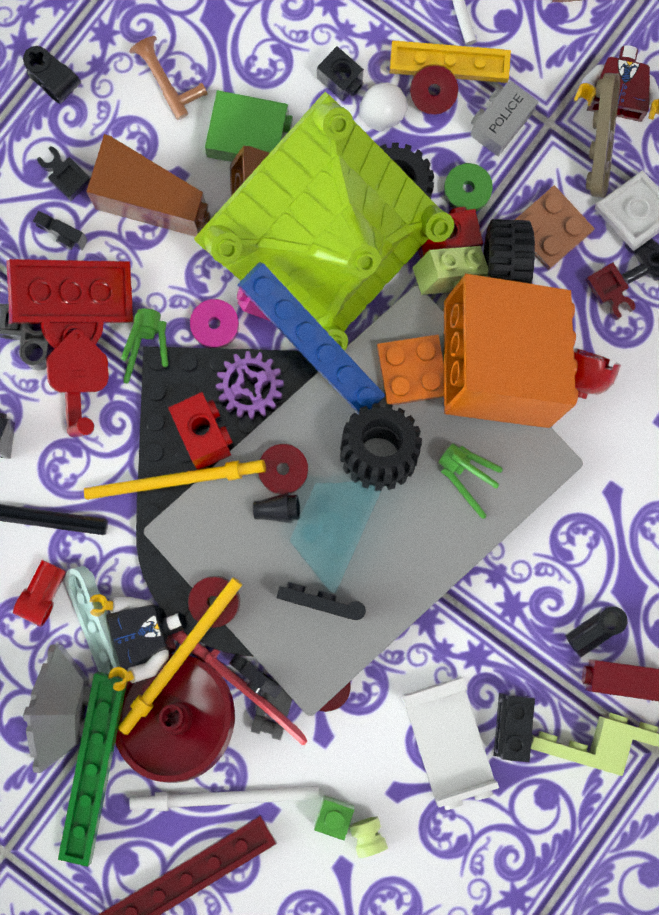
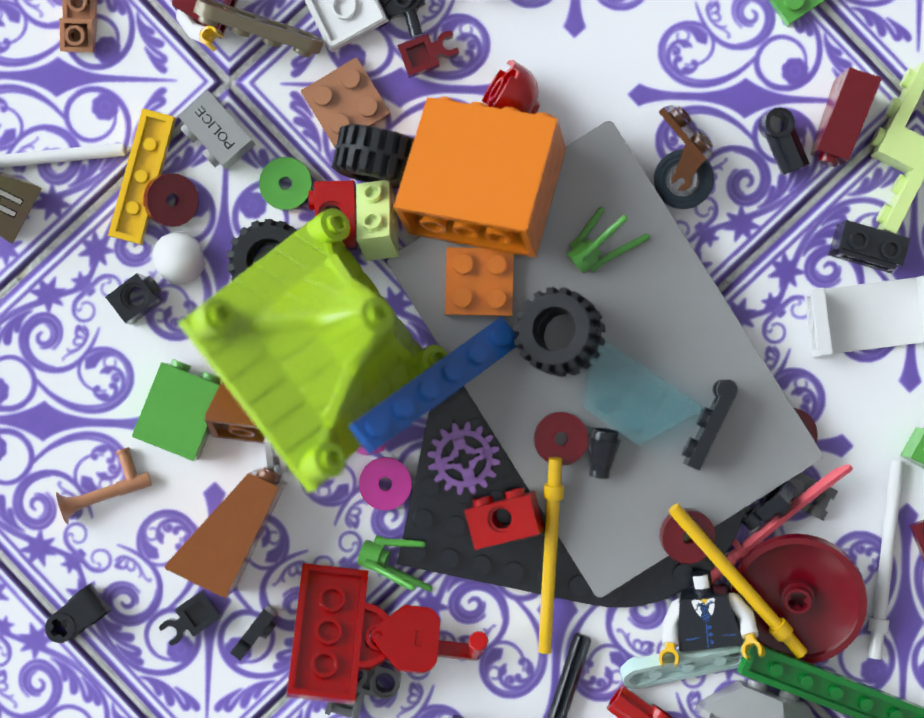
camera: 75 degrees left, 5 degrees up
none -> plate [654,104,714,209]

